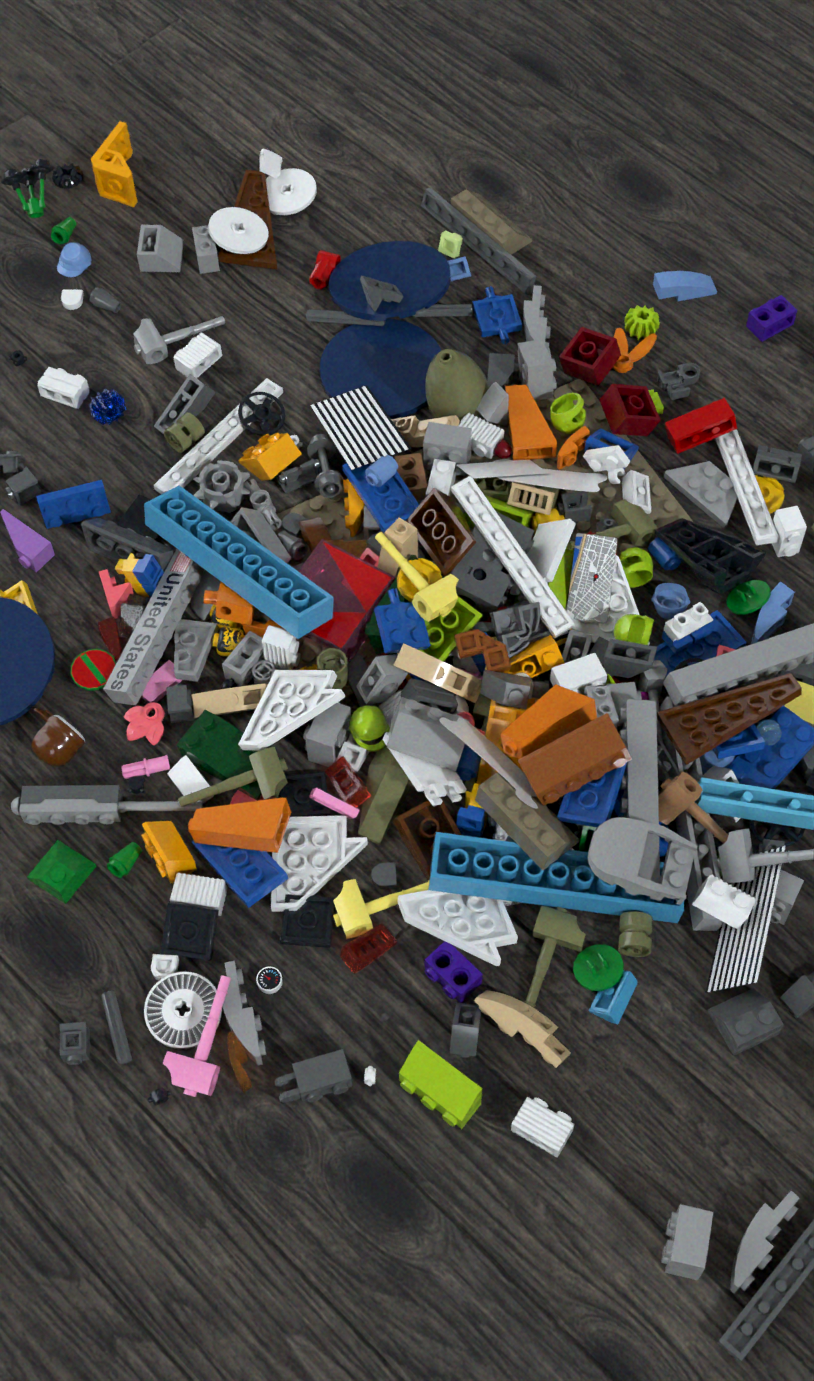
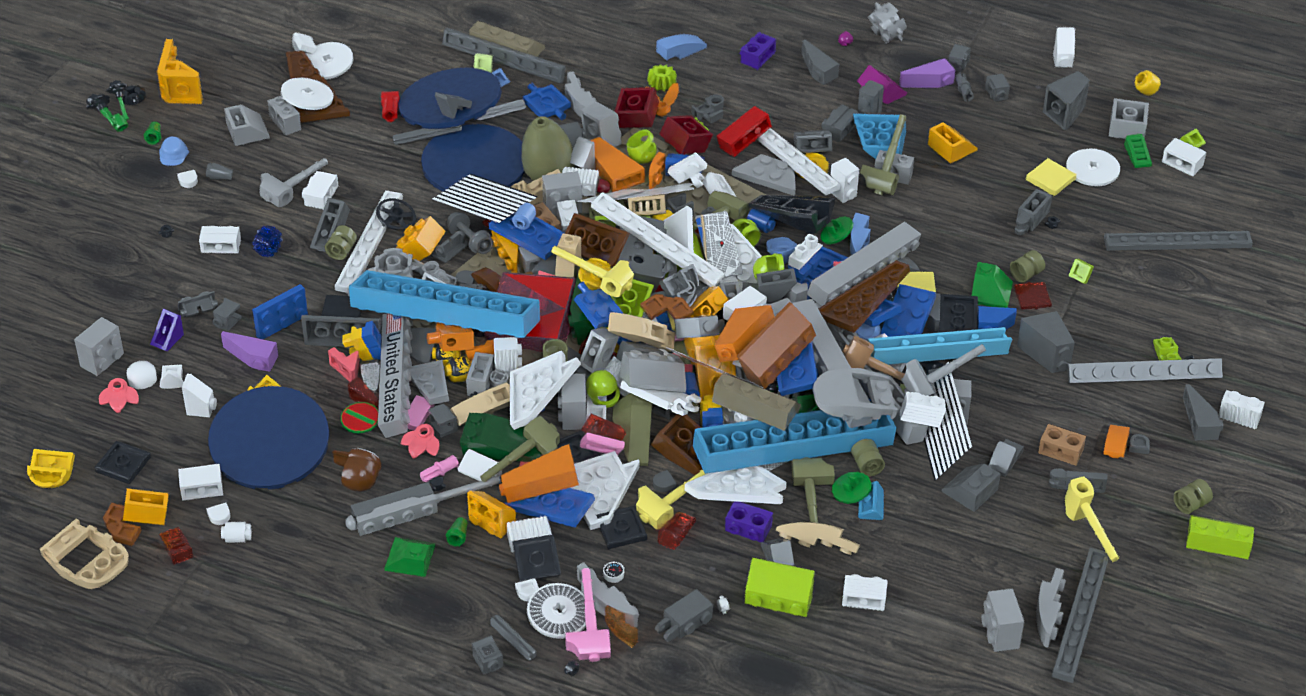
camera: 25 degrees left, 15 degrees down
clear light blue tile [757,720,782,745] -> none

